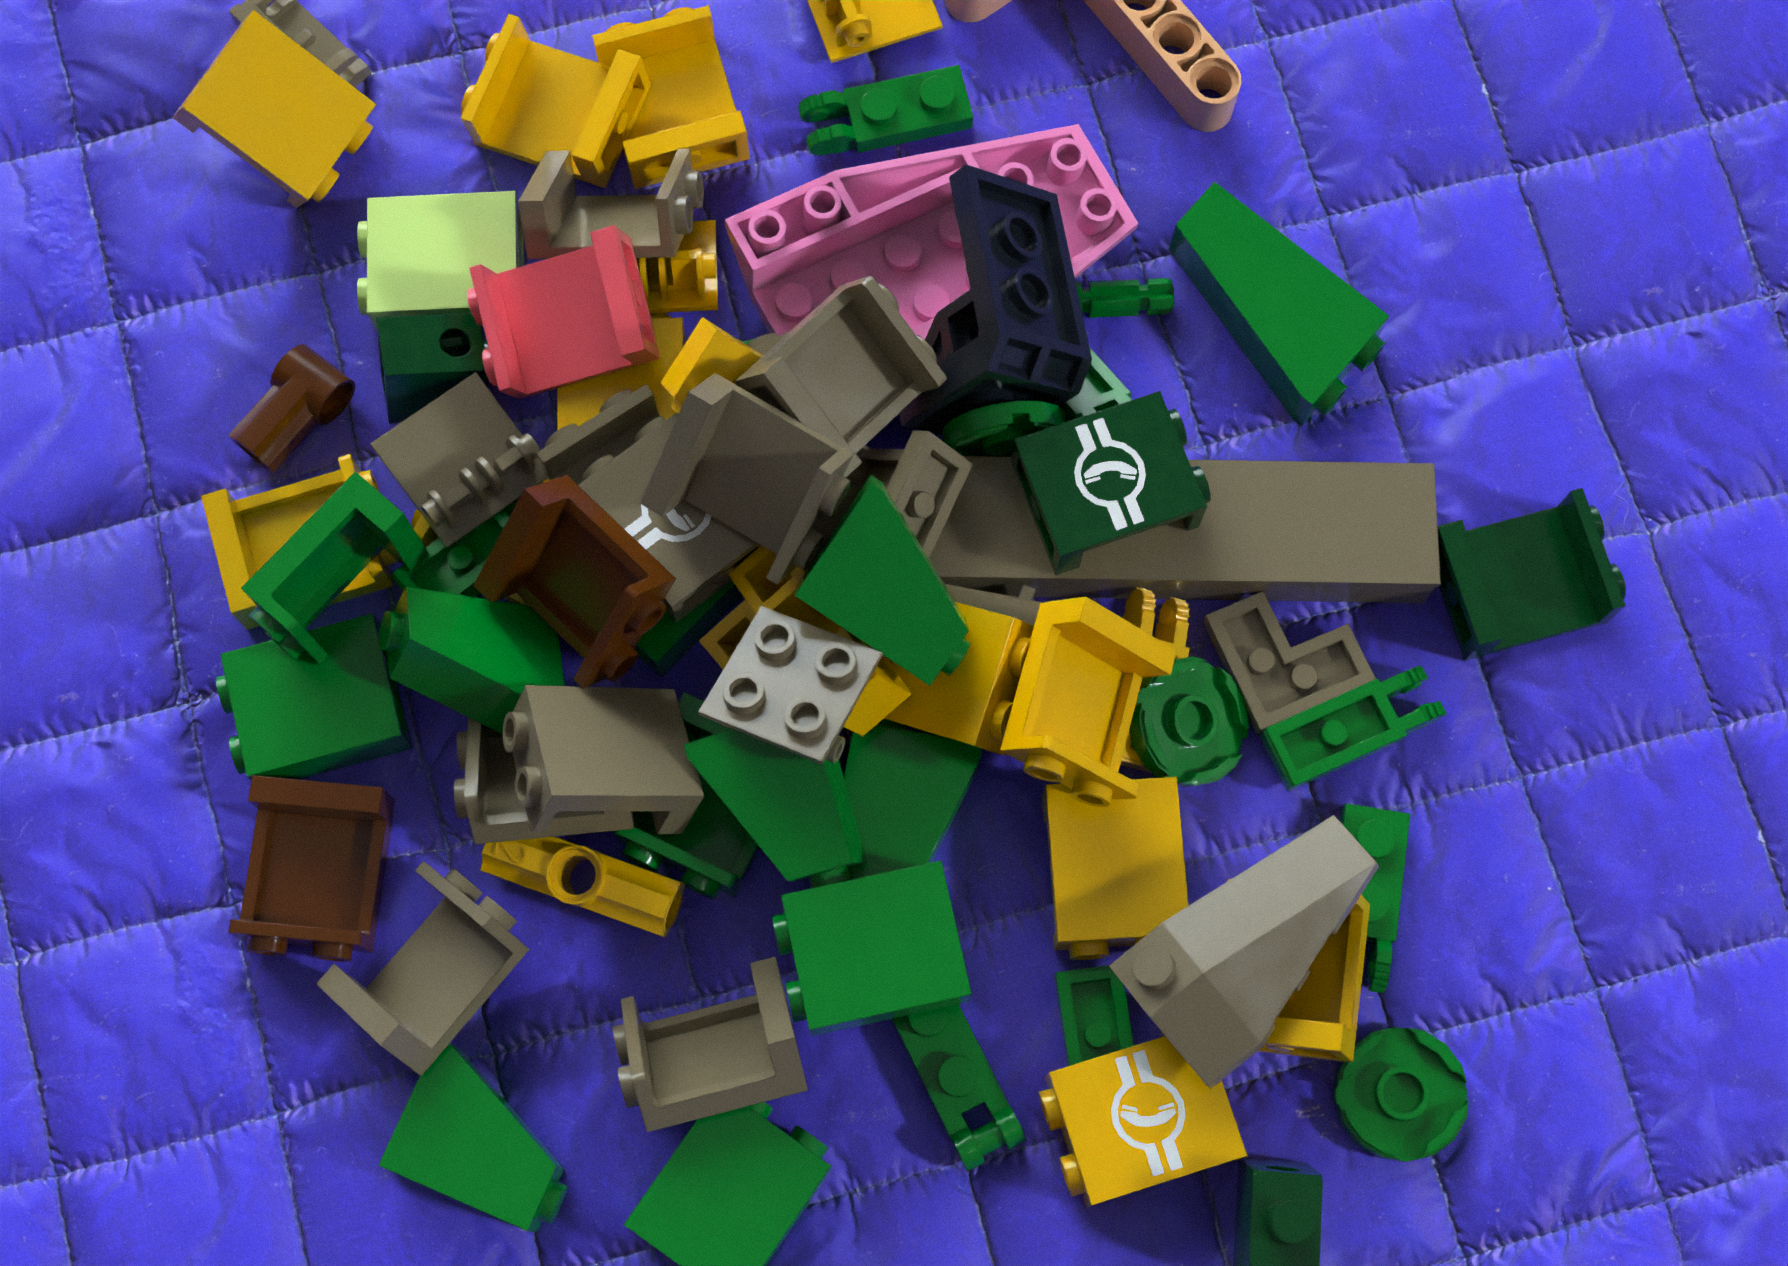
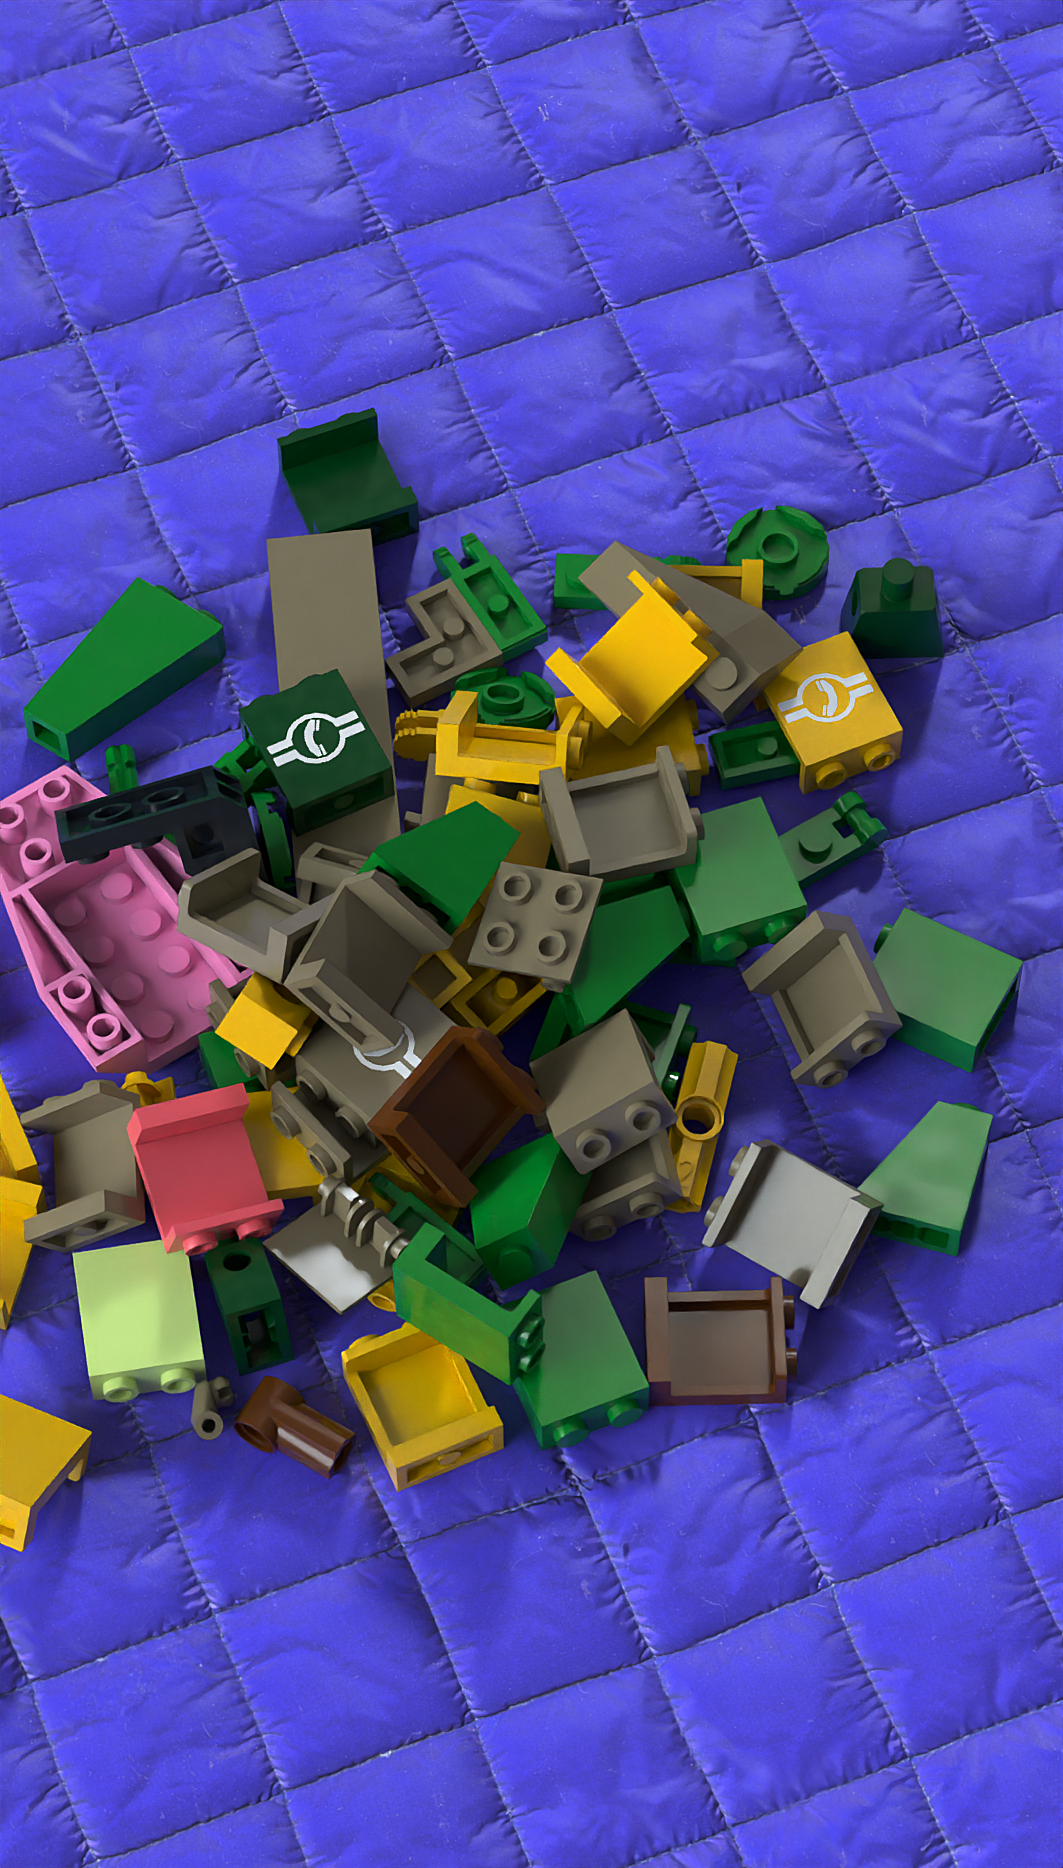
camera: 95 degrees left, 15 degrees down
none -> dark tan arm [191,1376,235,1440]
none -> dark tan panel [538,745,705,884]
none -> yellow panel [545,569,720,747]

